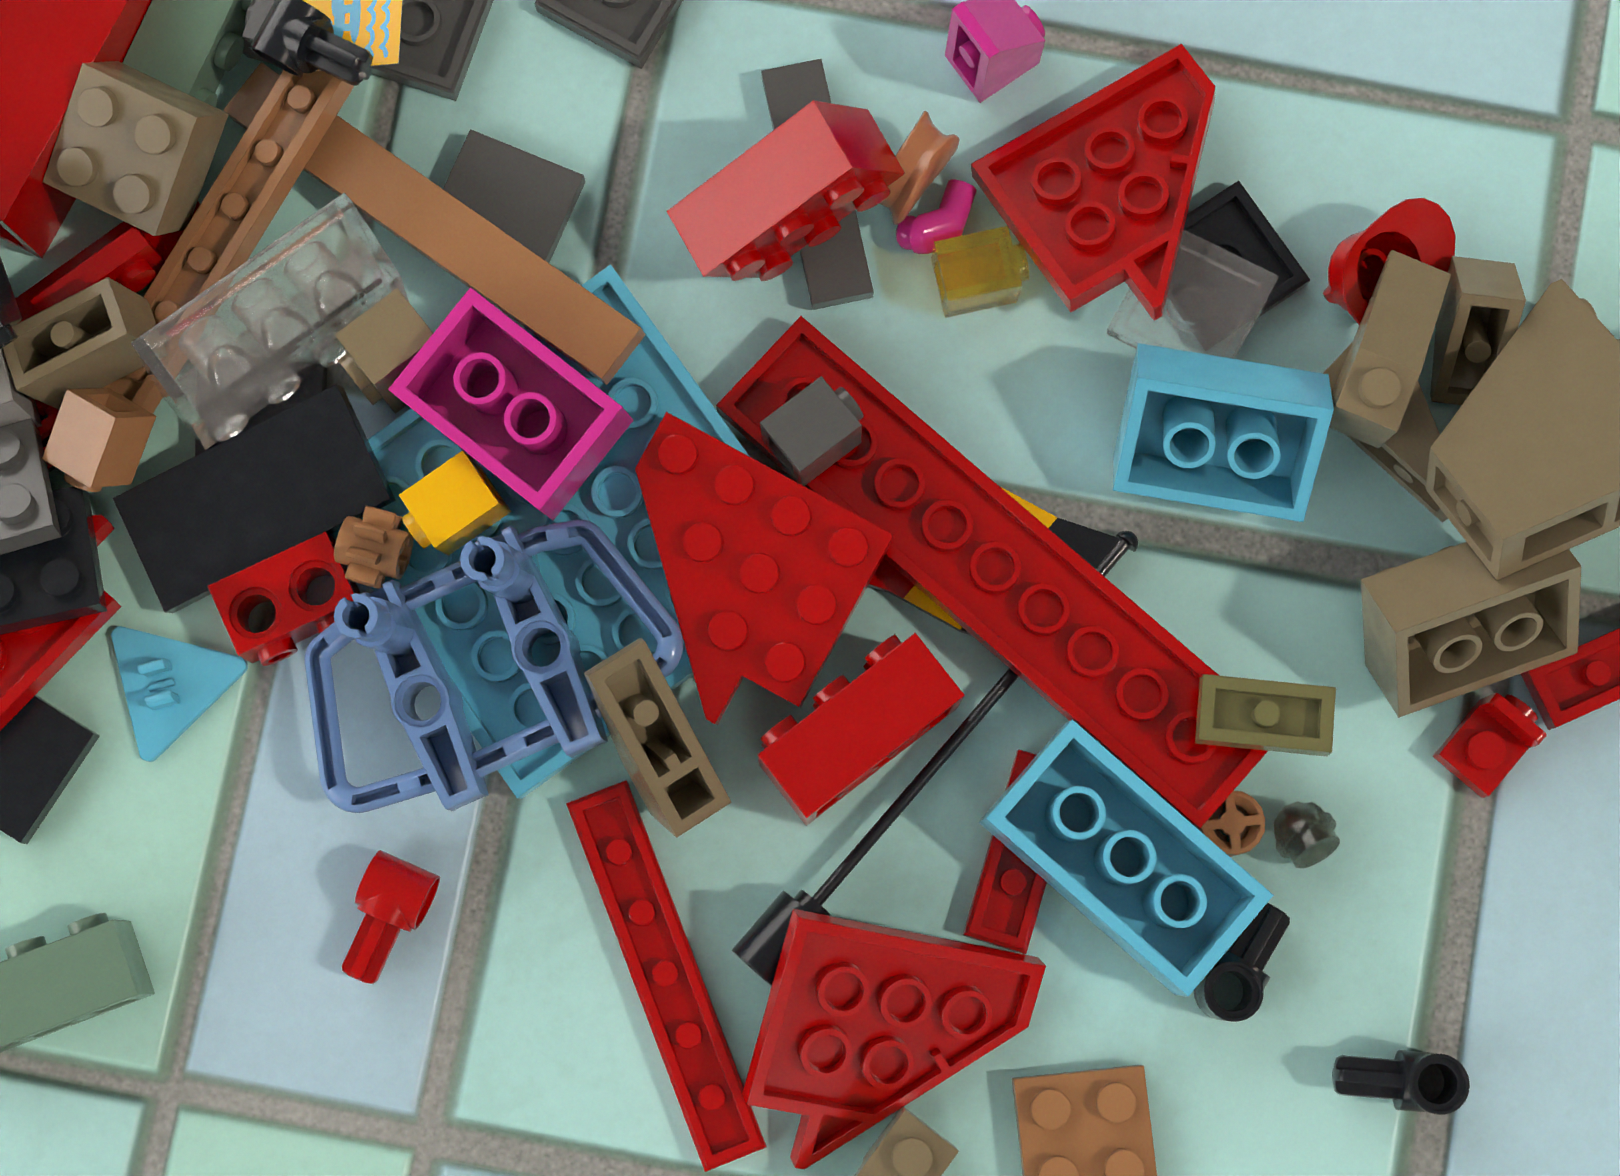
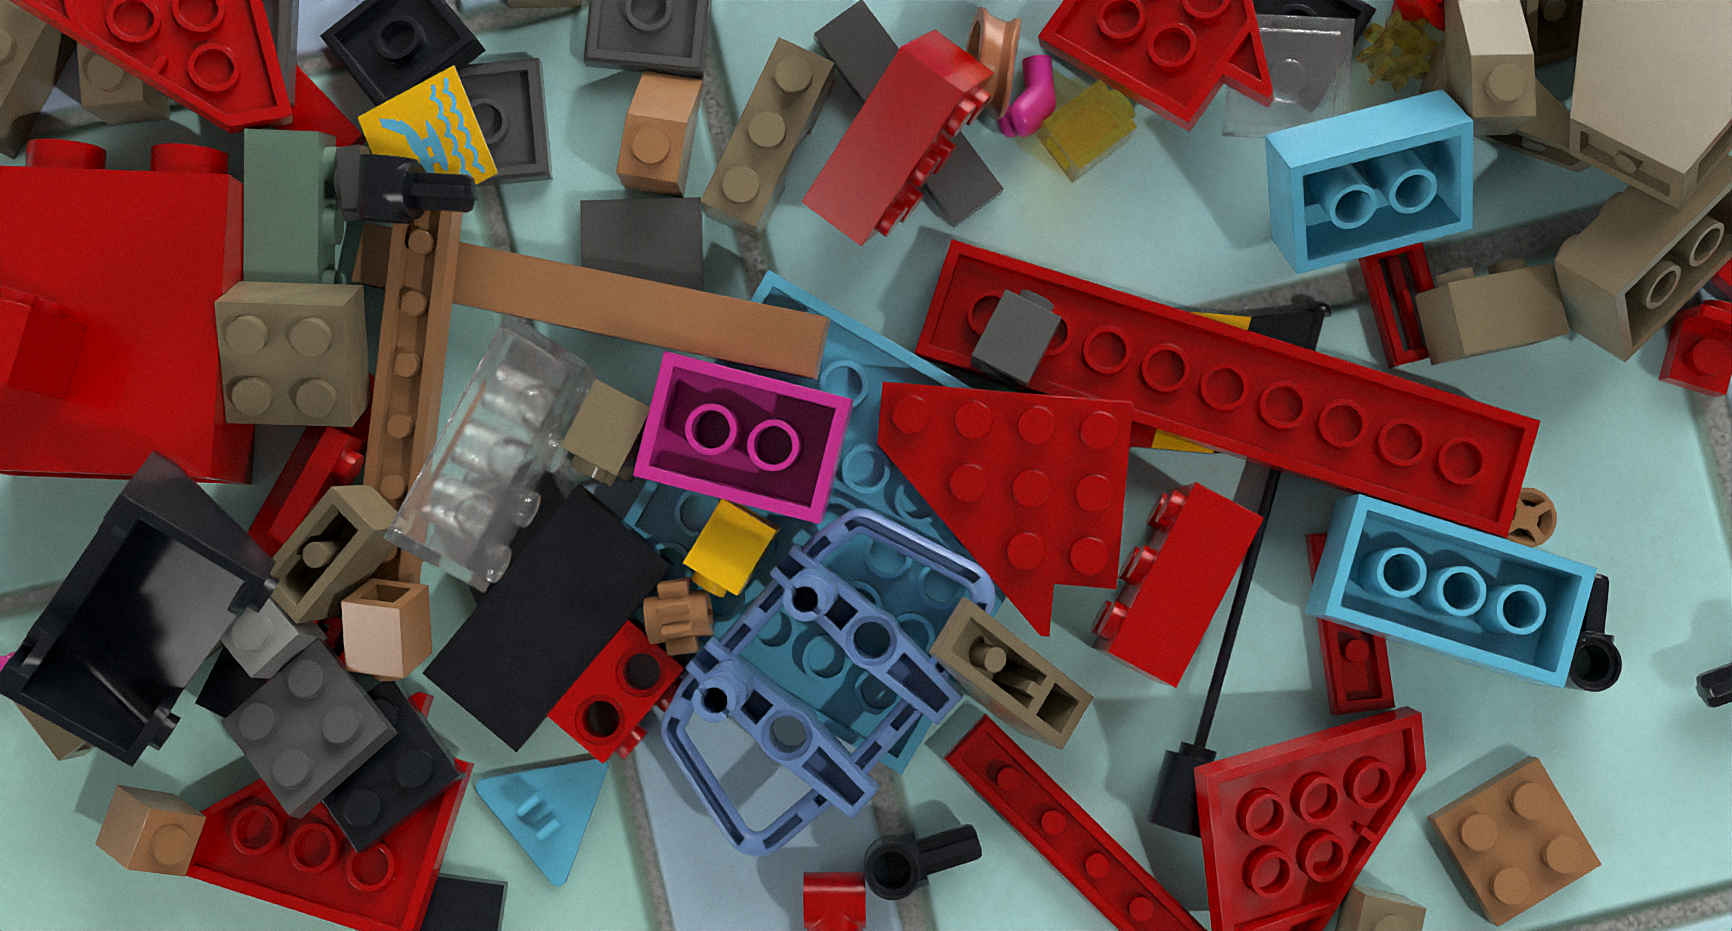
camera: 30 degrees left, 5 degrees up
olive plate [1195,674,1336,757] -> none
clear smoke plate [1274,801,1340,868] -> none
none -> medium nougat slope [616,70,703,198]
none -> dark tan arch [700,37,835,241]
none -> black axle [864,824,982,900]
none -> clear yellow gear [1356,11,1438,92]
none -> red tile [1359,242,1435,369]
none -> dark tan brick [1415,257,1570,366]

